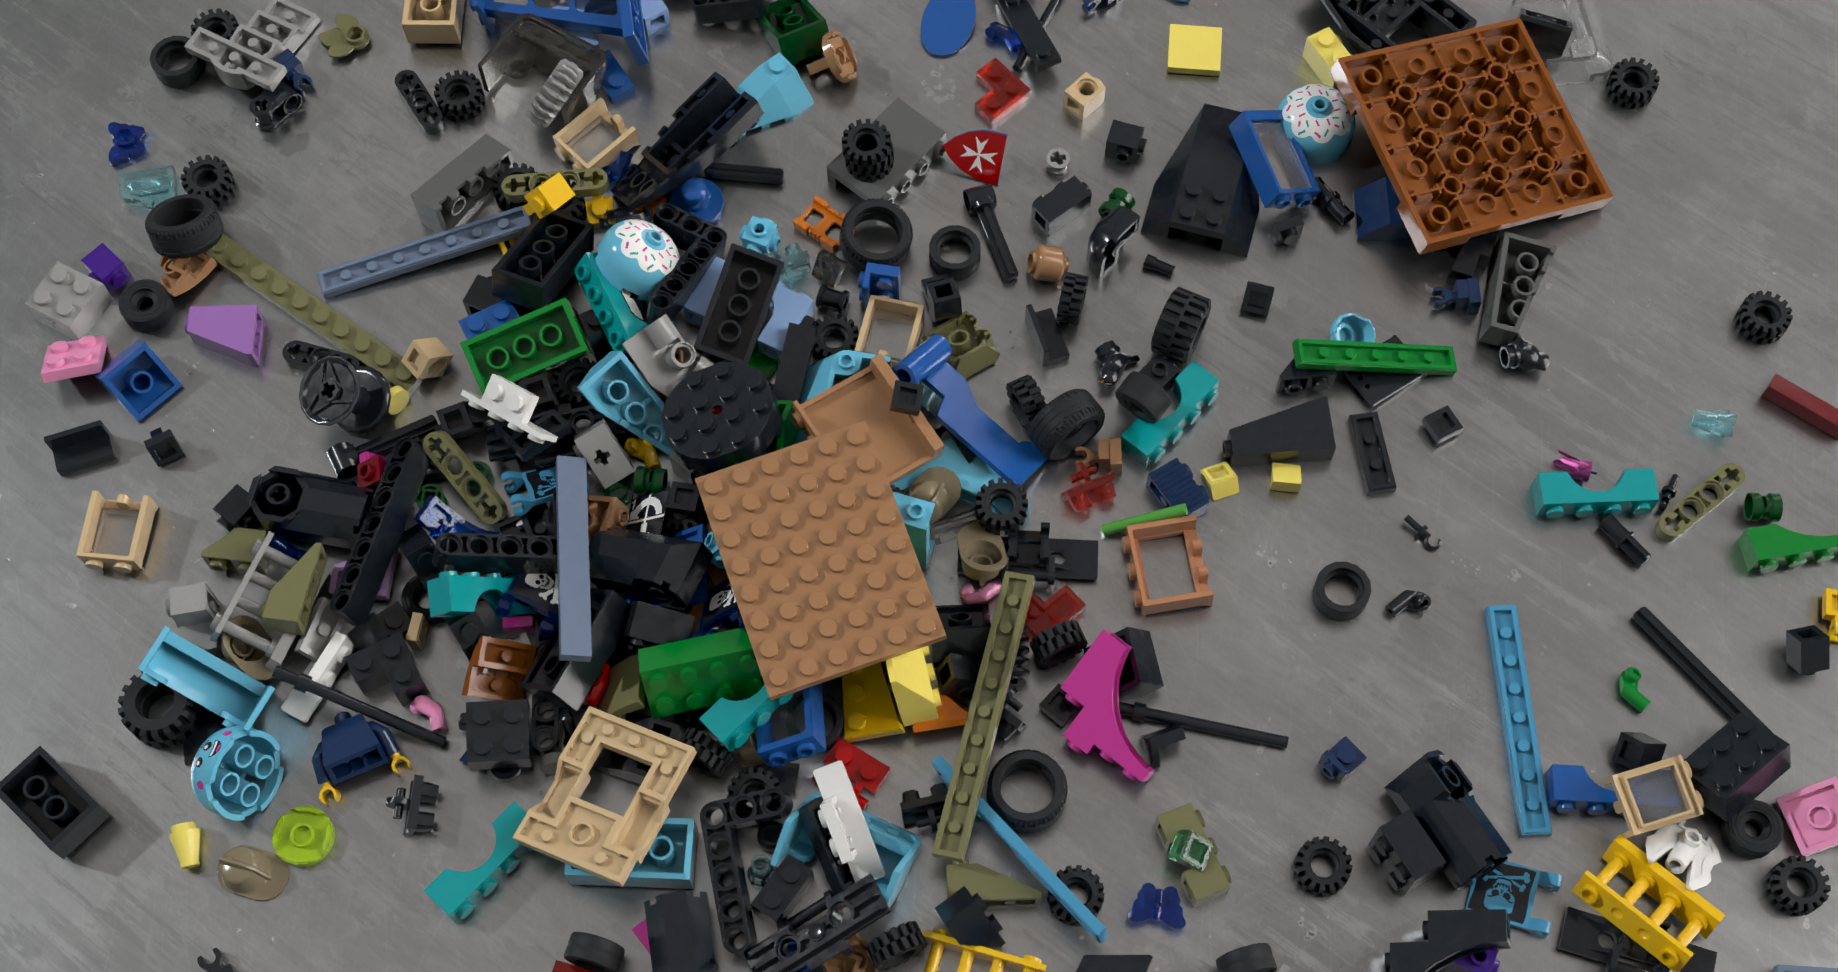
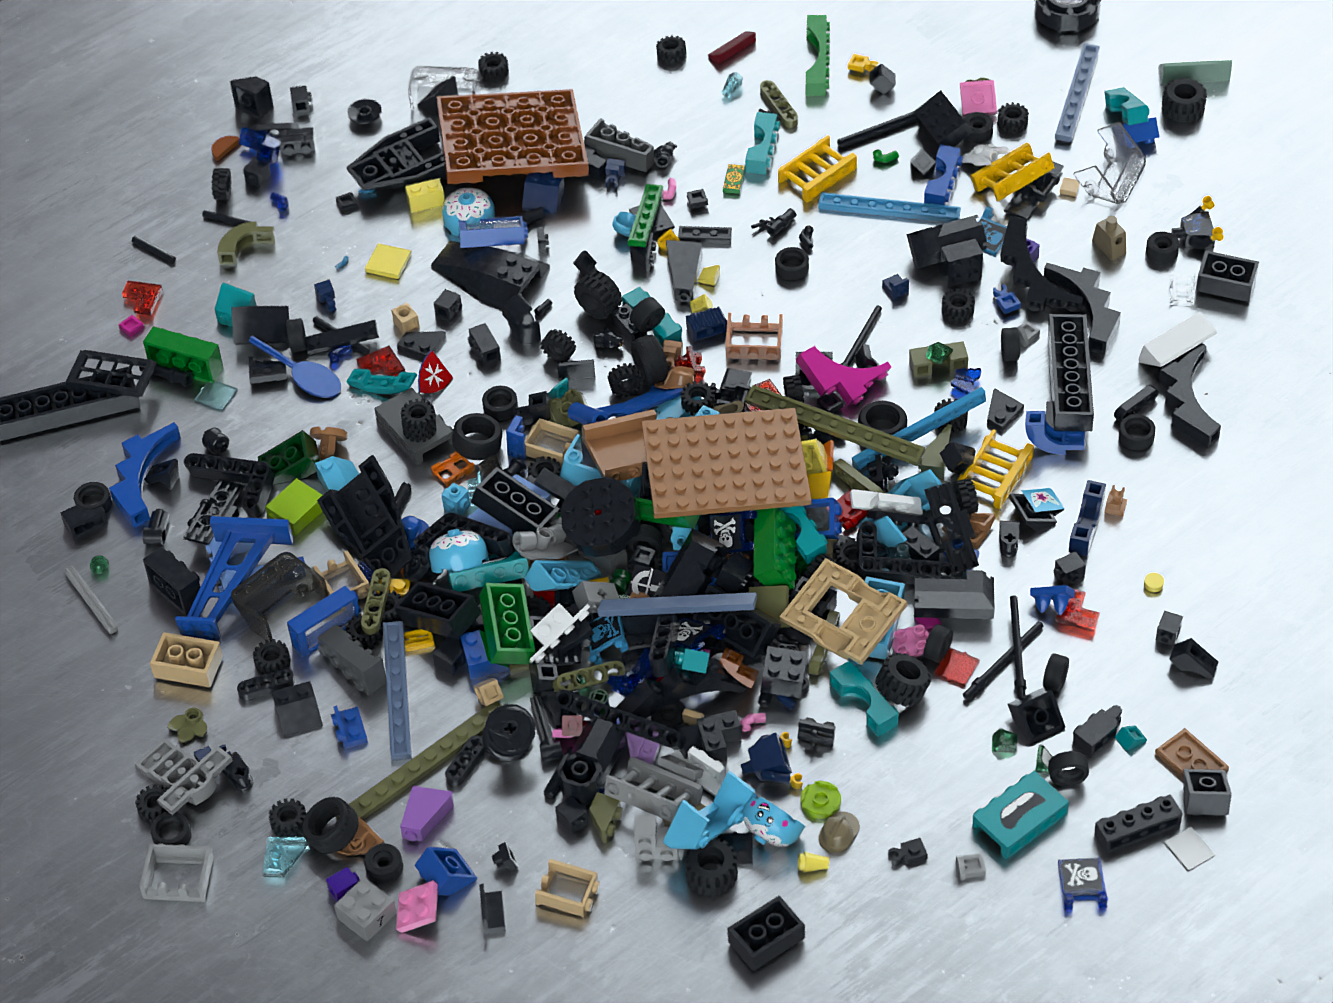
camera: 75 degrees left, 15 degrees down
clear blue animal [108,122,146,167] -> none
olive slope [260,543,328,635] -> none
black bar [272,665,447,748] -> none
yellow brick [523,172,575,219] -> none
light grey gear [526,59,583,128] -> none
black plate [890,380,924,416] -> none
black axle [963,183,1019,281] -> none
medium nougat head [1027,245,1069,282] -> none
light grey bush [1046,148,1070,176] -> none
dark green wheel [1098,188,1136,219] -> none
bright green bar [1101,503,1188,536] -> none
flat silver piece [1553,449,1597,483] -> none
black axle [1598,514,1651,566] -> none
window [1603,754,1704,838] -> none
dark green wheel [1744,493,1783,522] -> none
none -> light grey window [140,844,214,902]
none -> lime brick [265,478,323,536]
none -> black slope [271,681,323,737]
none -> blue window [287,585,361,658]
none -> blue bracket [331,705,368,749]
none -> teal slope [346,369,417,394]
none -> black wing [397,331,446,359]
none -> teal slope [548,378,569,399]
none -> medium nougat piece [654,366,694,389]
none -> yellow tile [657,229,680,251]
none -> bright pink arm [662,178,677,200]
none -> tile [723,164,745,194]
none -> black pin [766,208,797,236]
none -> yellow fence [778,135,857,203]
none -> olive beam [808,610,841,676]
none -> olive beam [833,459,884,493]
none -> black tyre [875,653,931,707]
none -> bright pink dish [892,624,929,657]
none -> blue plate [993,284,1021,314]

